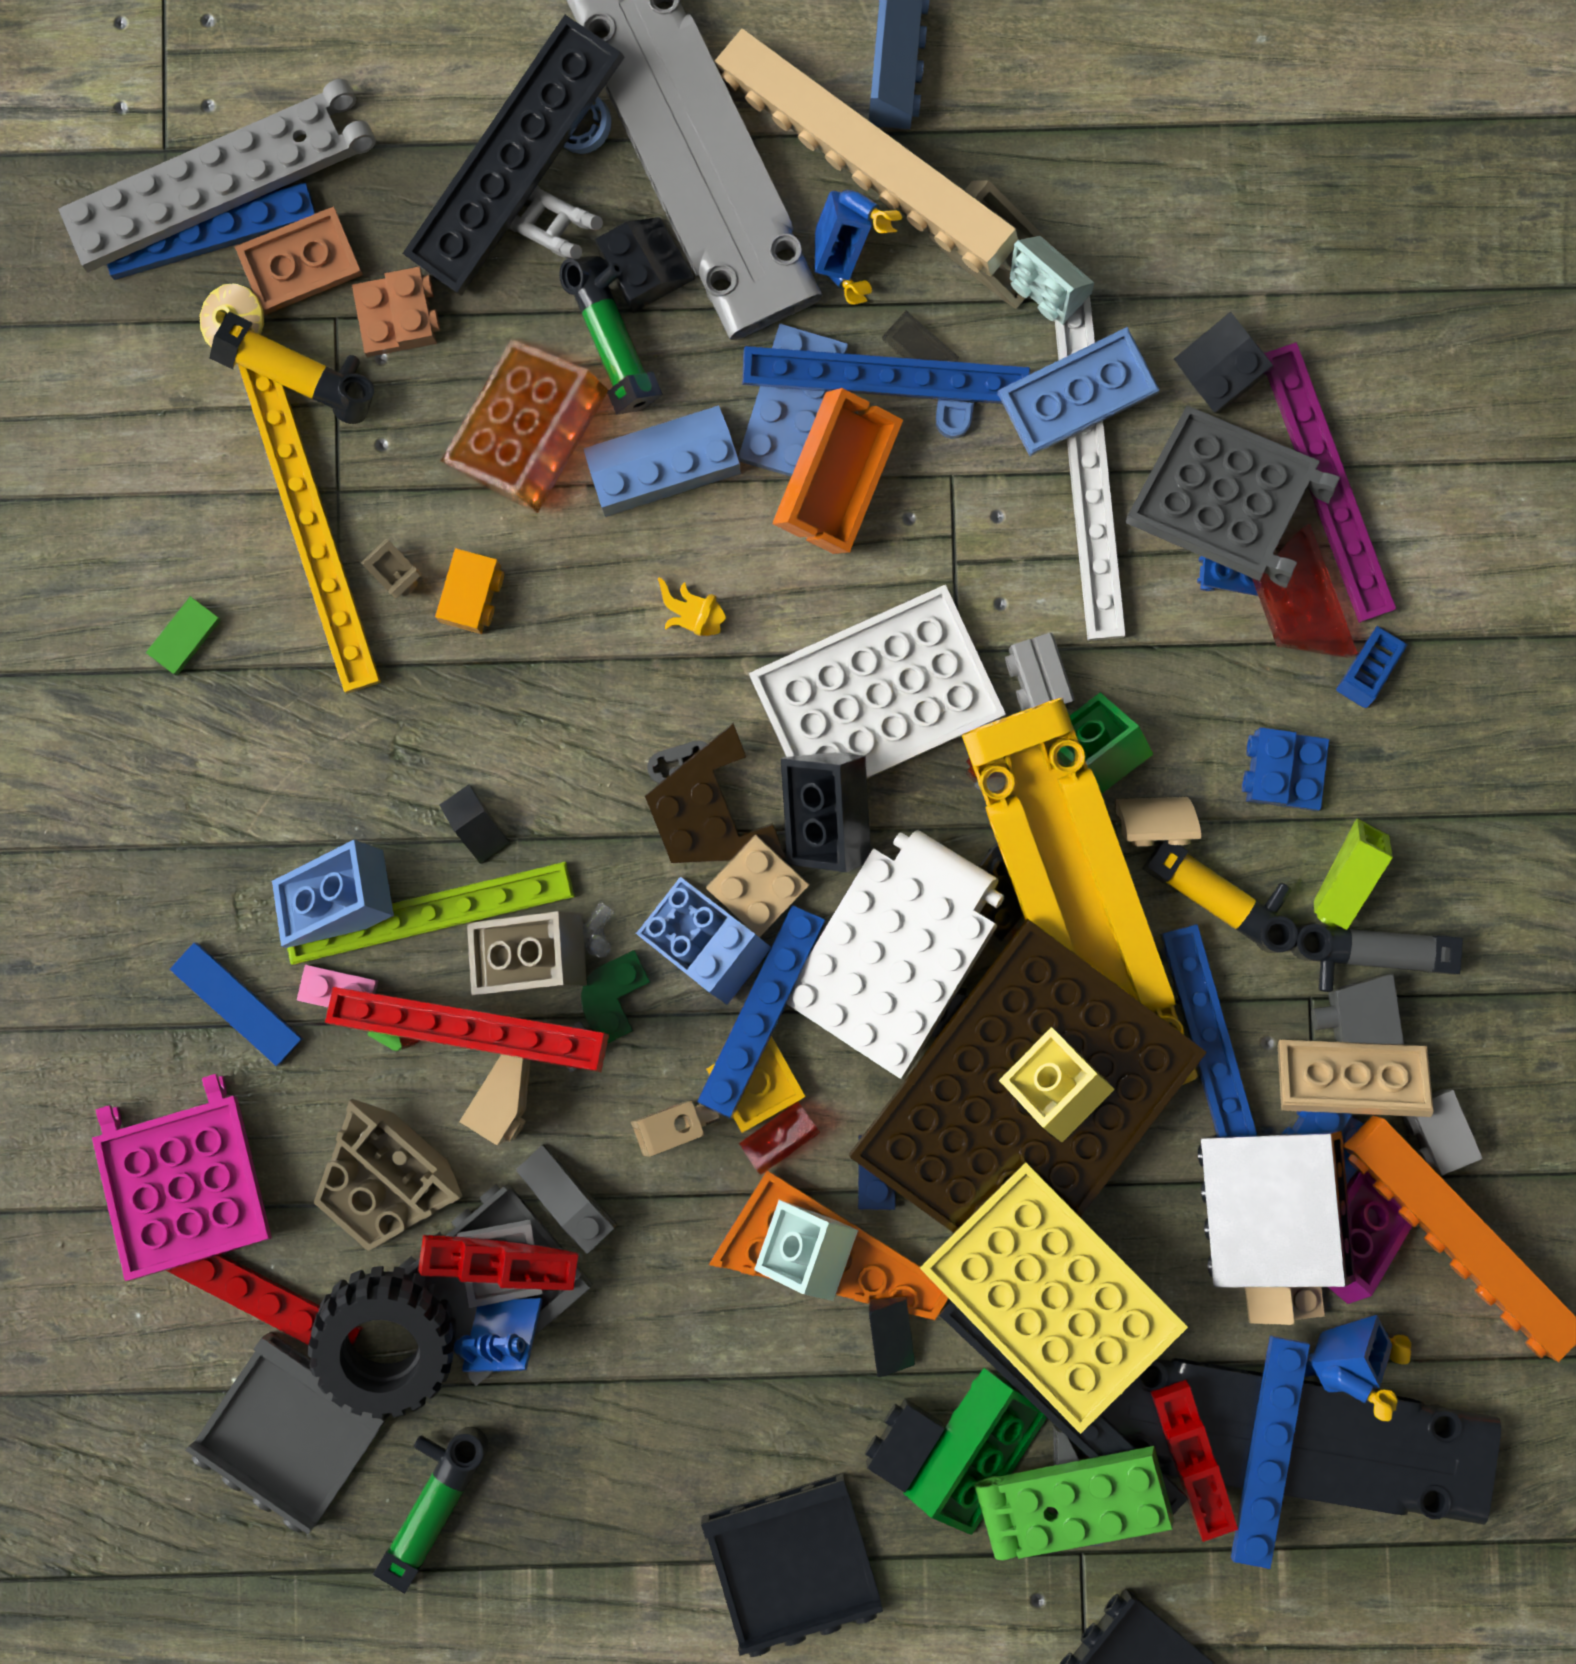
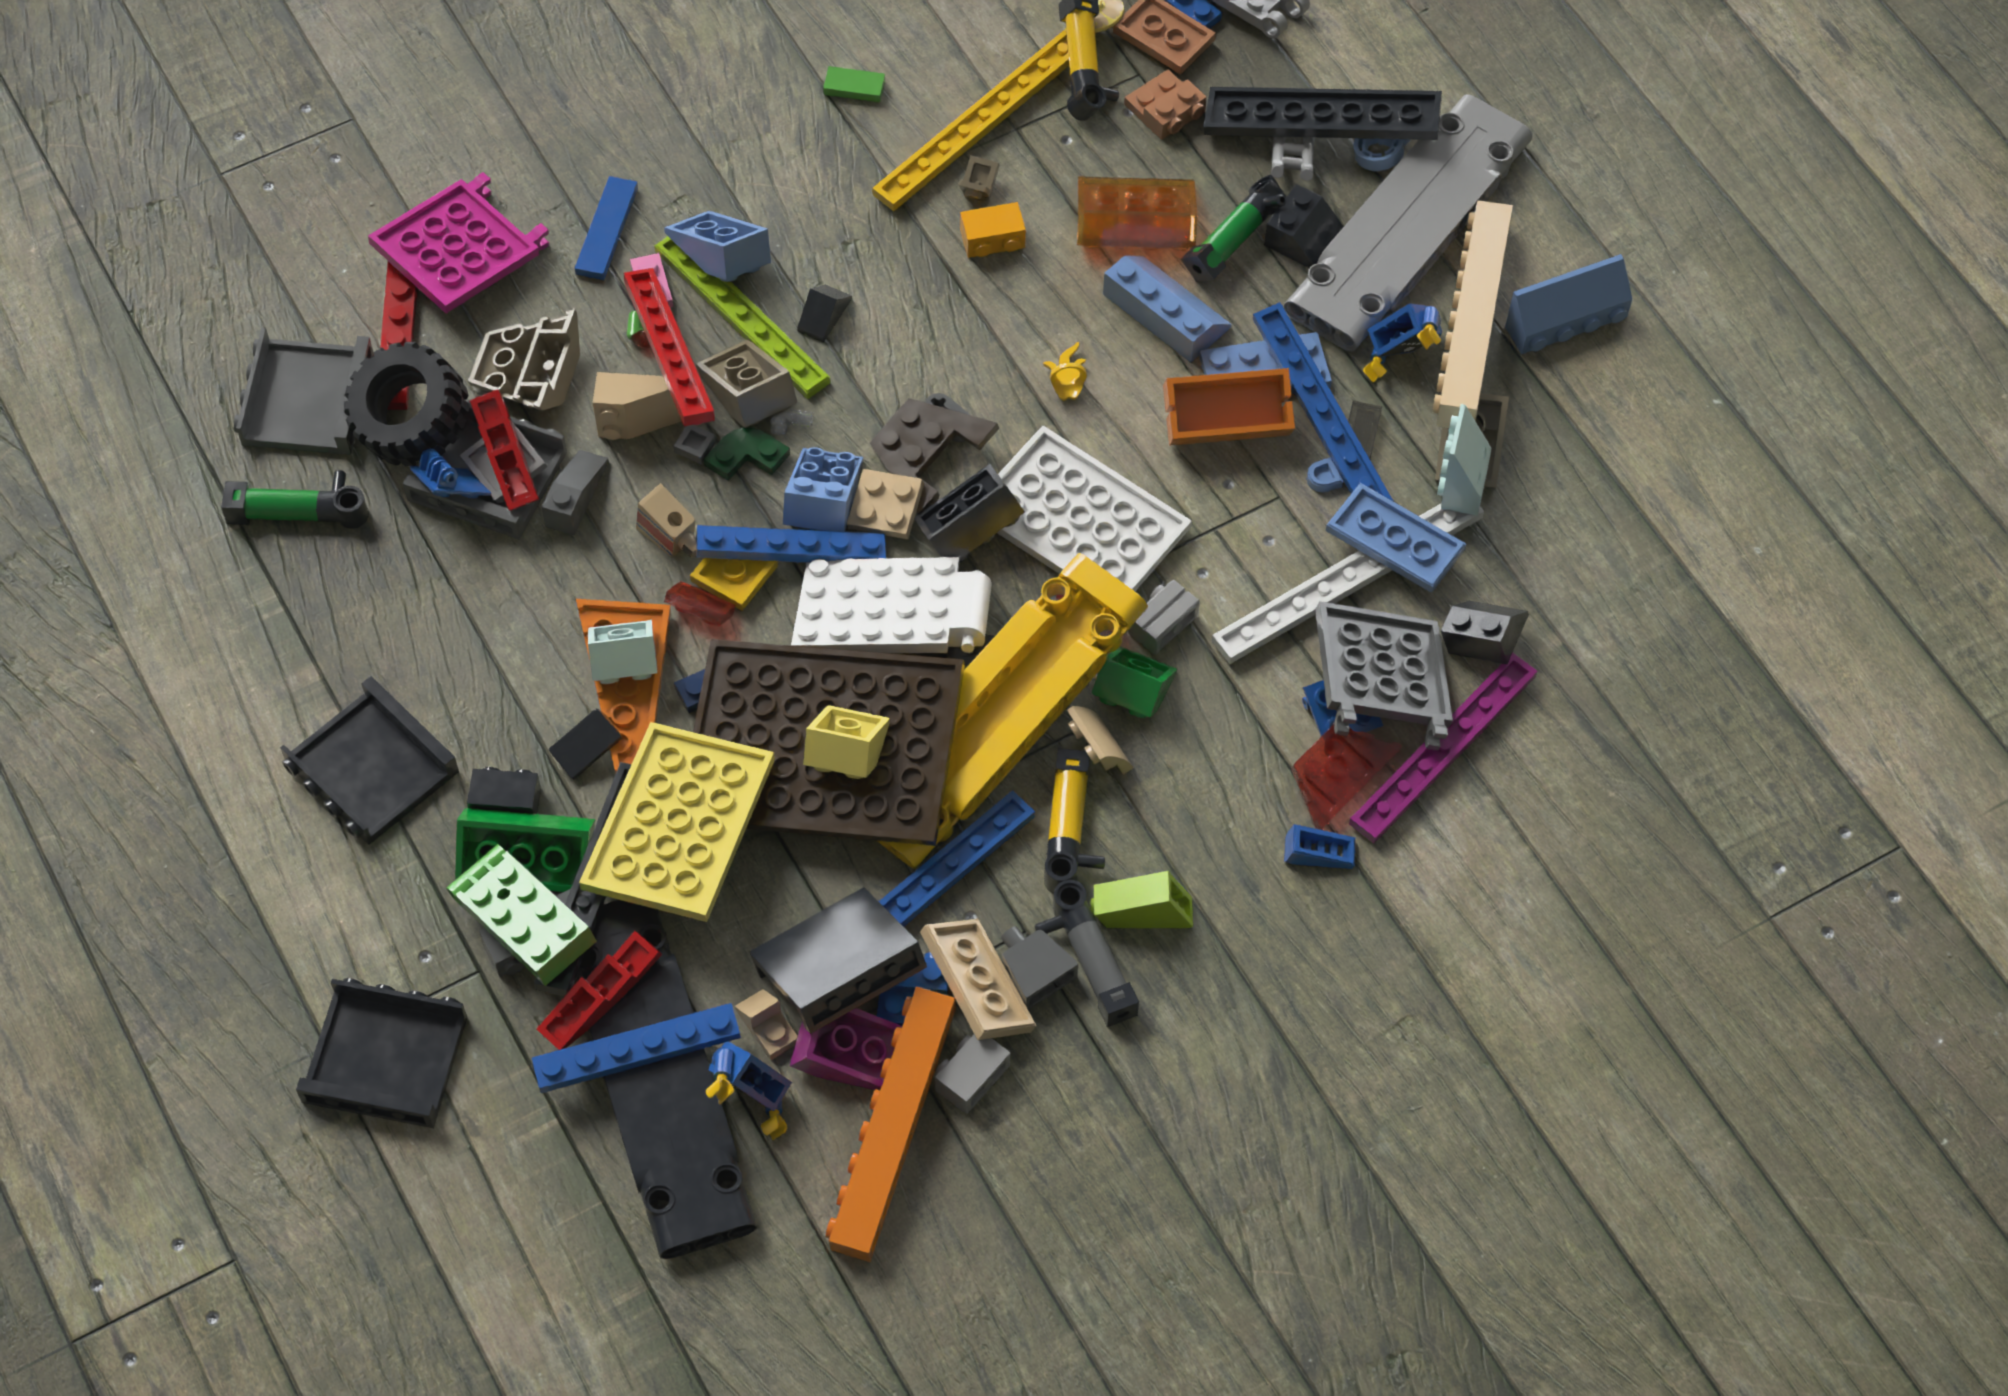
camera: 60 degrees right, 25 degrees down
blue plate [1242,728,1329,811] -> none

